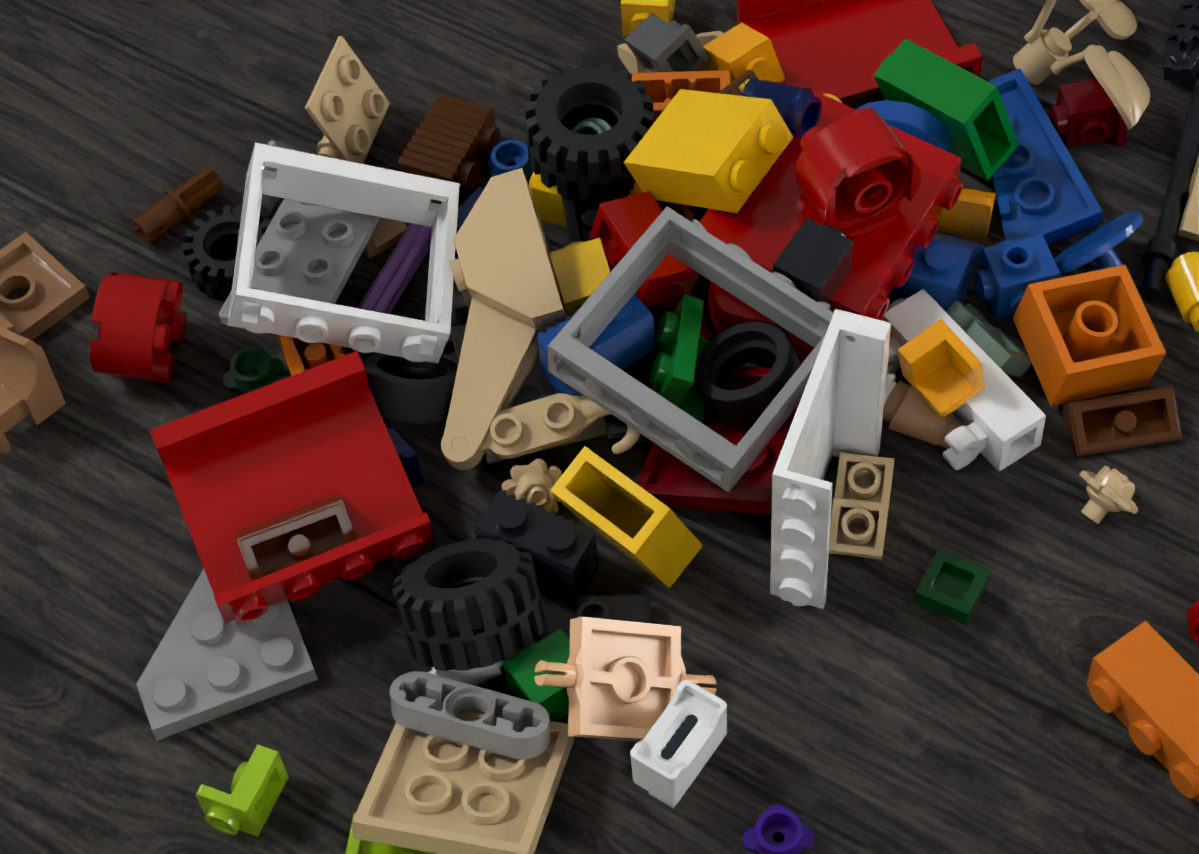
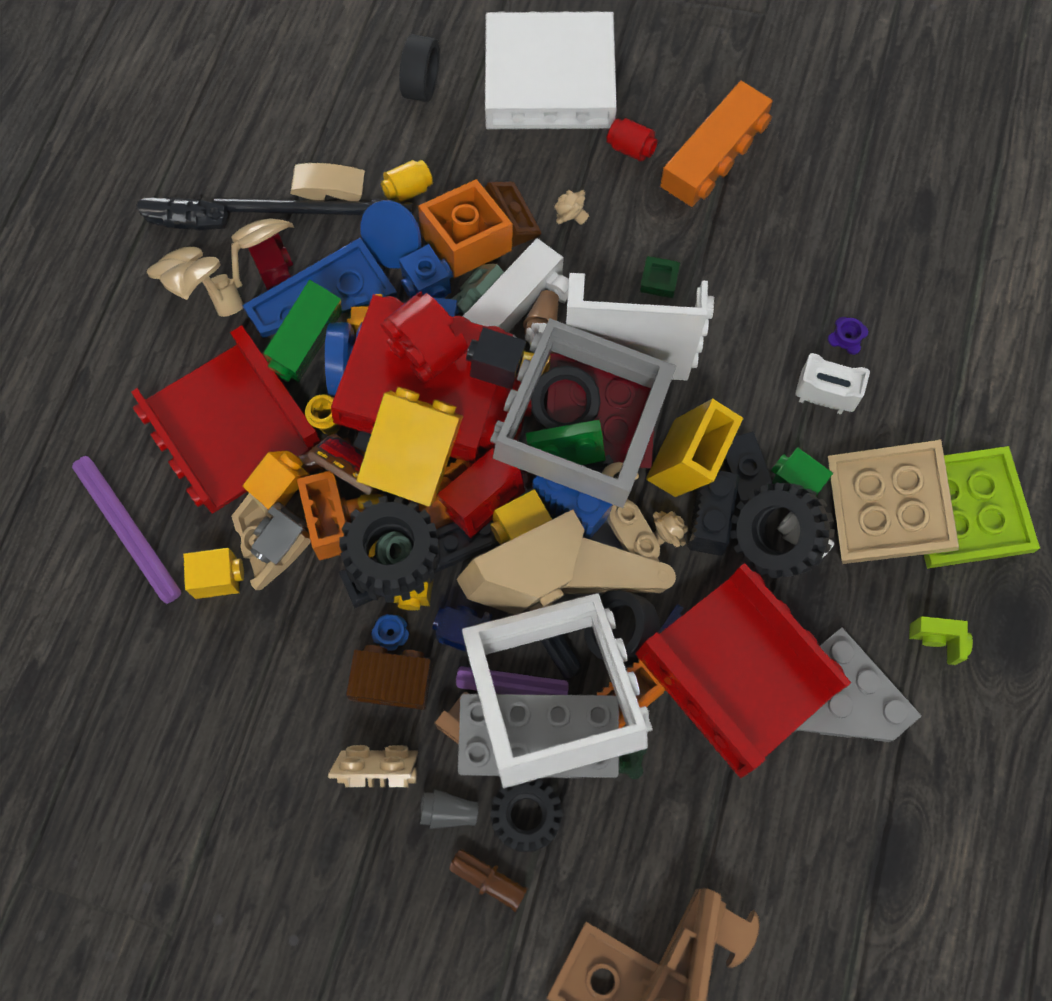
camera: 110 degrees left, 15 degrees up
red brick [90,272,187,383] -> none
reddish brown slope [234,494,357,581] -> none
light grey beam [390,671,550,759] -> none
light nougat plate [534,617,716,741] -> none
clear blue cone [741,78,822,137] -> none
light orange panel [897,319,985,417] -> none

